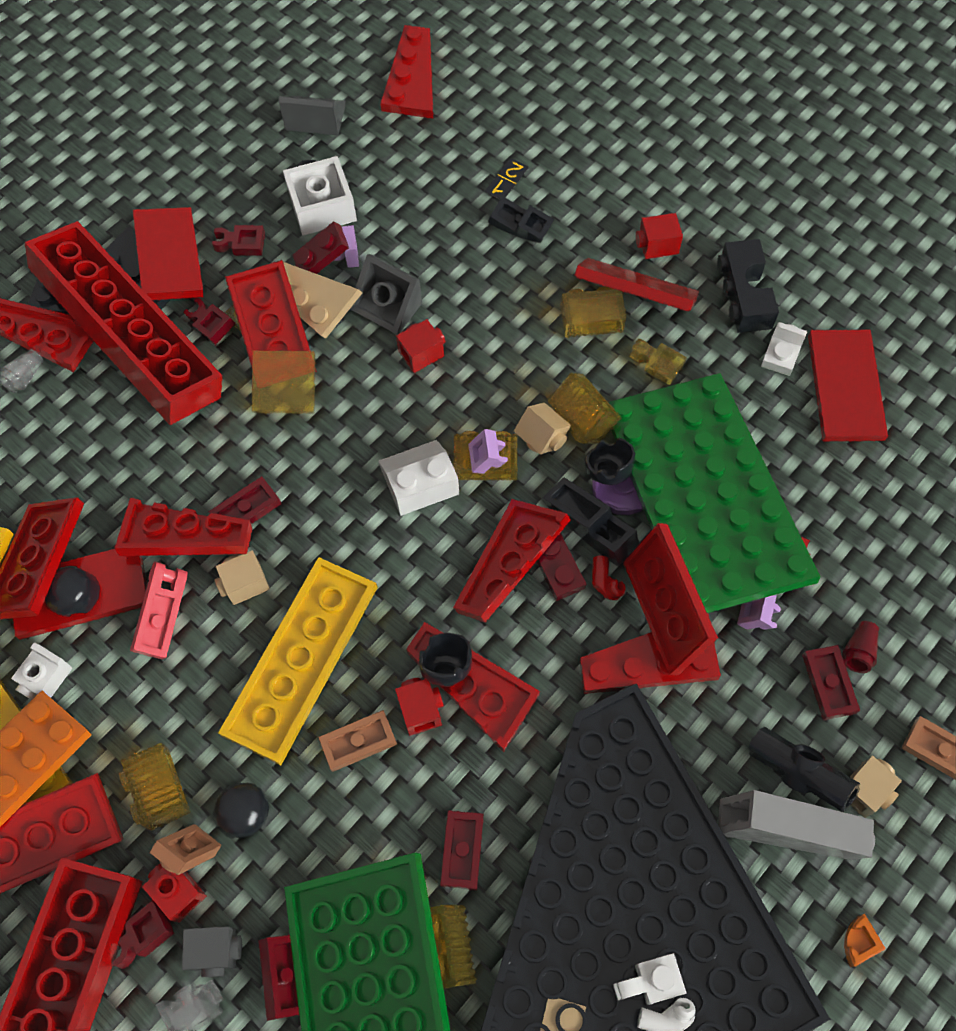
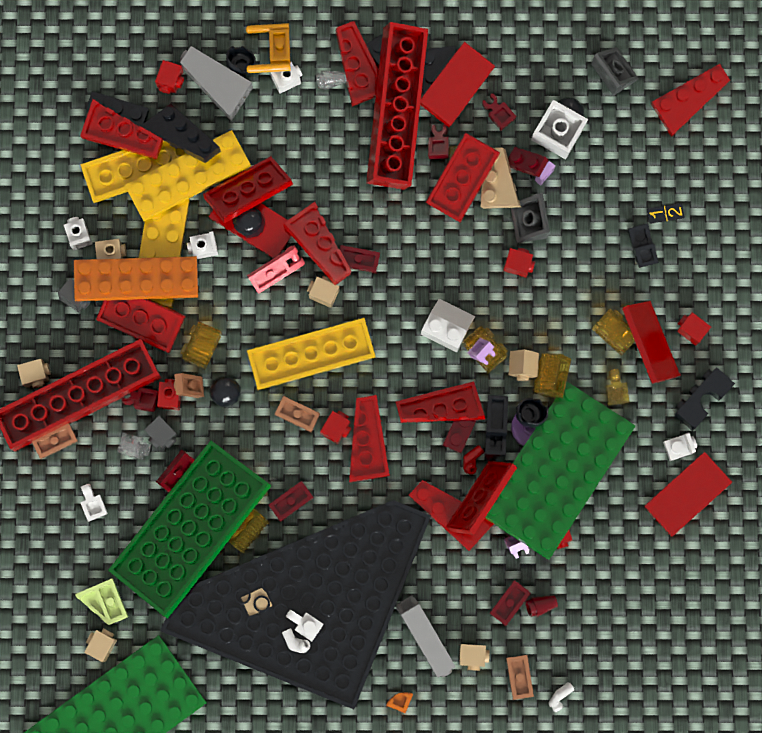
camera: 45 degrees right, 15 degrees up
clear yellow tile [252,351,315,414] -> none
black hair [419,632,472,687] -> none
black piece [748,727,860,813] -> none

